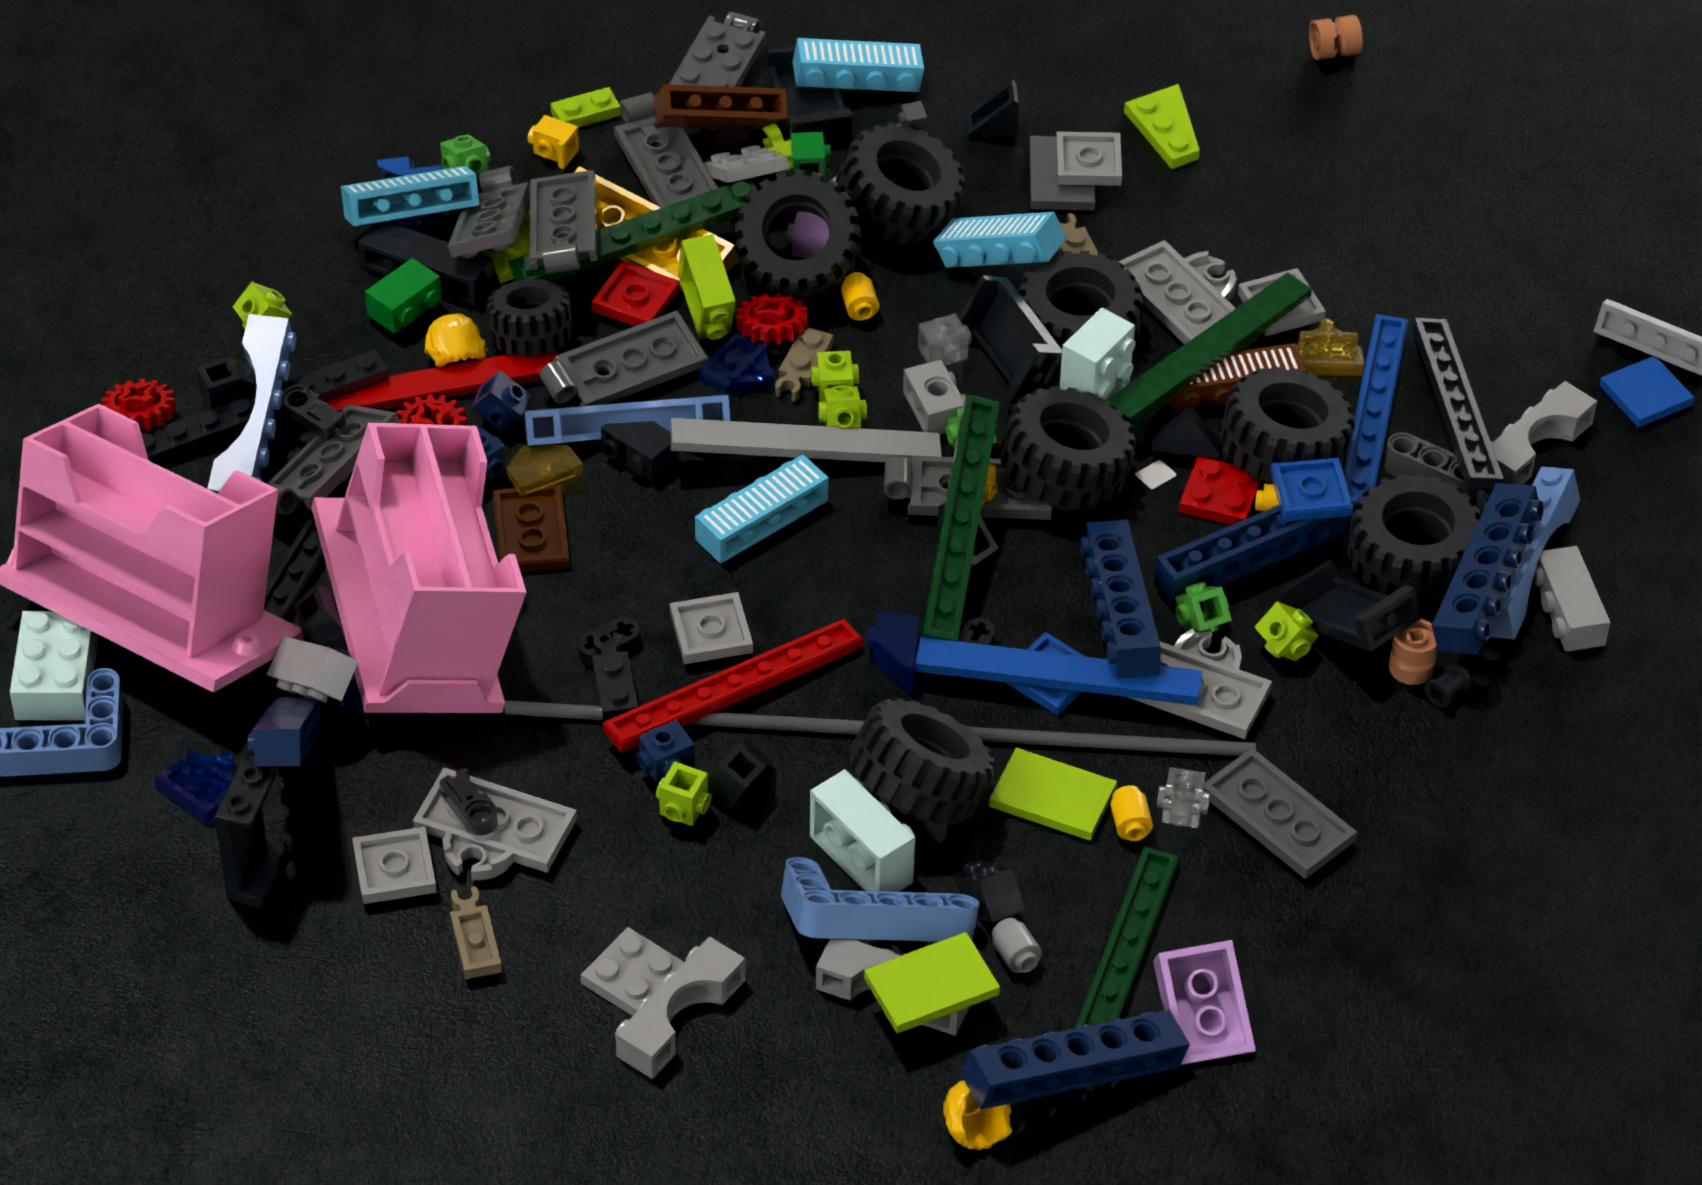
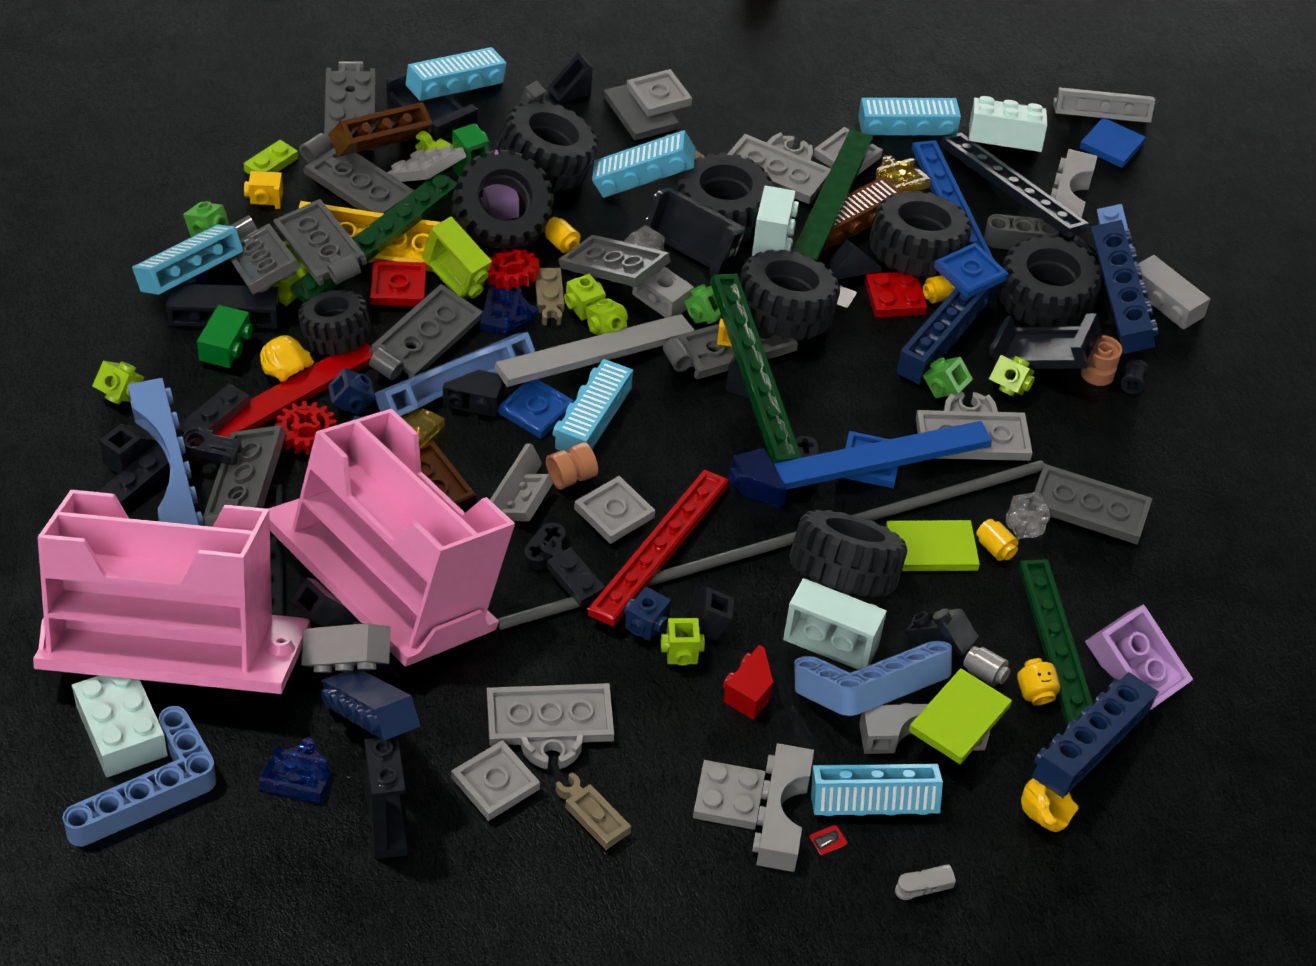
camera: 30 degrees left, 0 degrees up
red gear [101,379,176,432] -> none
blue slope [377,156,443,178] -> none
black piece [440,768,498,835] -> none
dark blue brick [1080,520,1161,678] -> none
lime wing [1124,84,1200,169] -> none
none -> light grey bracket [490,444,554,521]
none -> blue tile [498,379,575,439]
none -> nougat wheel [546,442,598,489]
none -> dark grey plate [558,235,671,287]
none -> red slope [723,645,773,720]
none -> sticker [809,825,848,855]
none -> medium azure brick [811,764,943,816]
none -> medium azure brick [858,98,961,135]
none -> light grey bar [895,864,956,900]
none -> light aqua brick [969,96,1047,152]
none -> yellow head [1017,658,1061,705]

